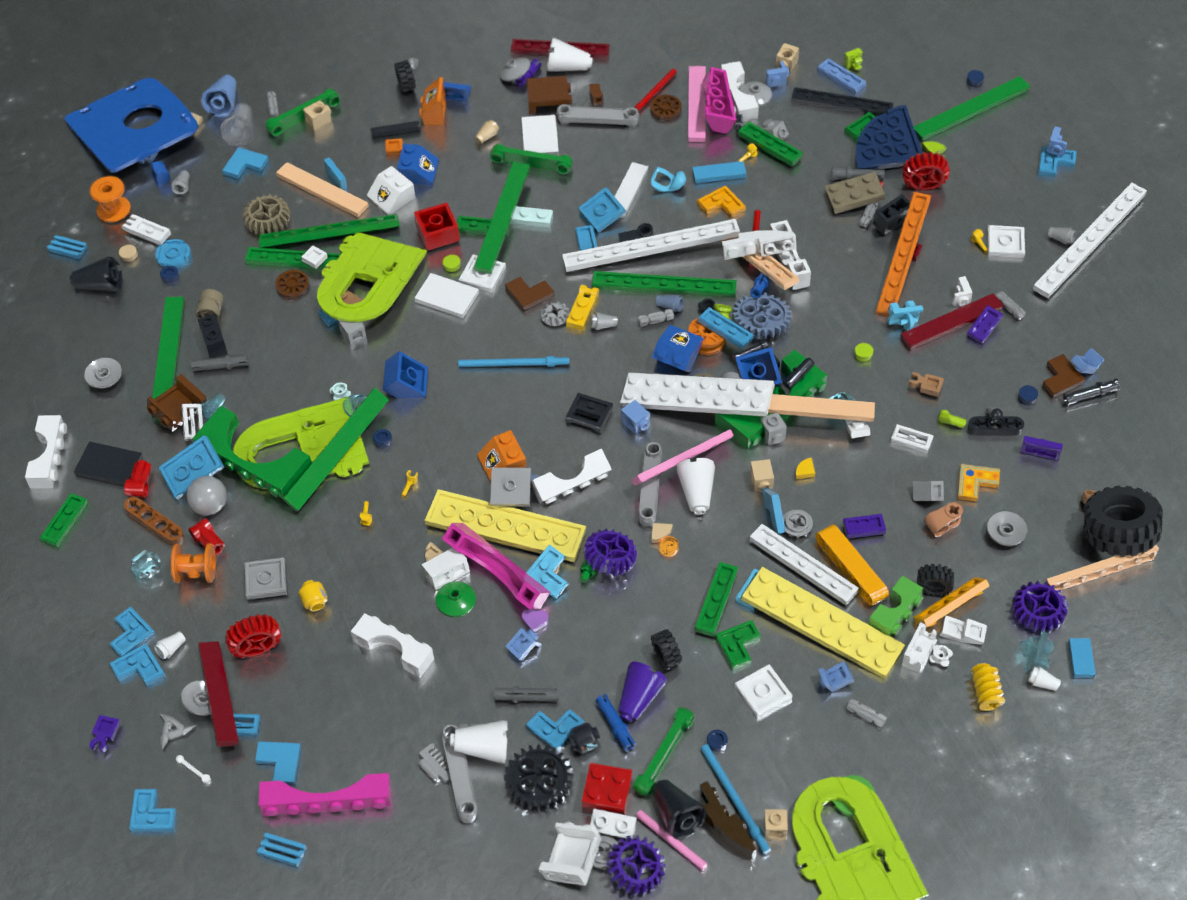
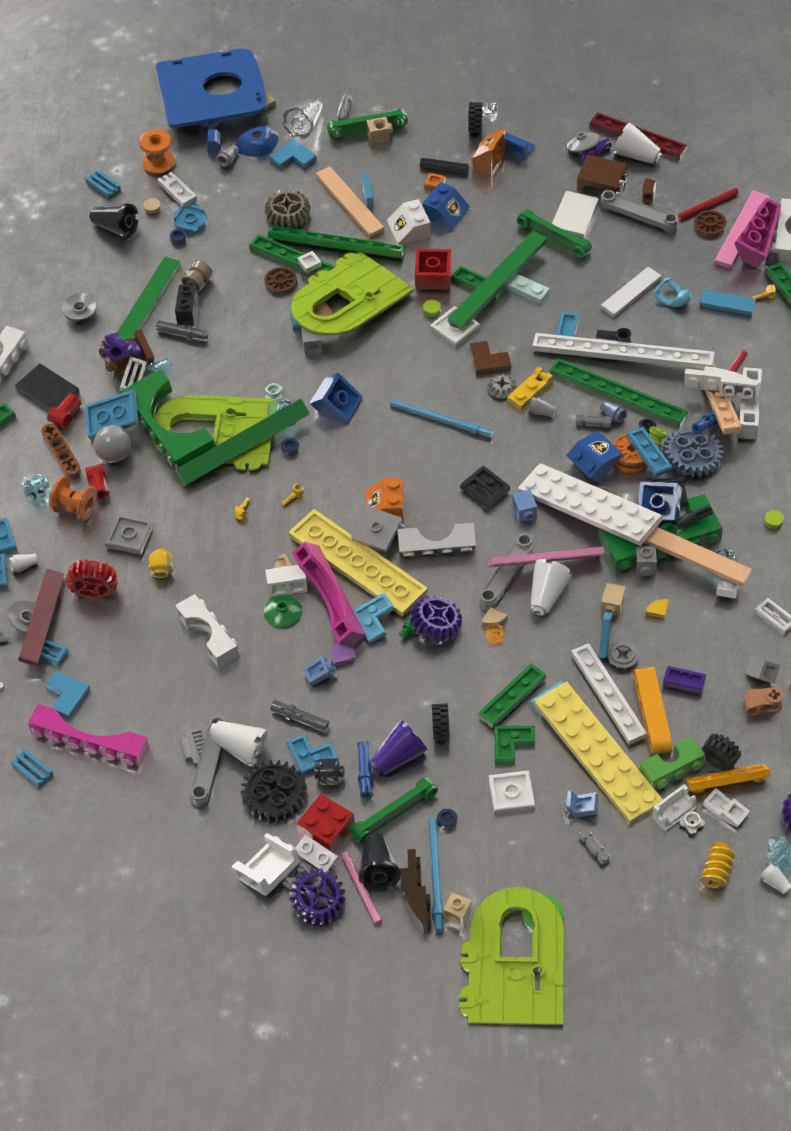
camera: 25 degrees right, 0 degrees up
medium blue cone [201,75,237,117] -> none
white tile [414,273,479,318] -> none
tan cone [474,120,499,144] -> none
dark azure tile [579,187,626,233] -> none
light orange tile [697,185,746,218] -> none
none -> dark purple animal [104,332,143,361]
none -> blue piece [235,126,279,157]

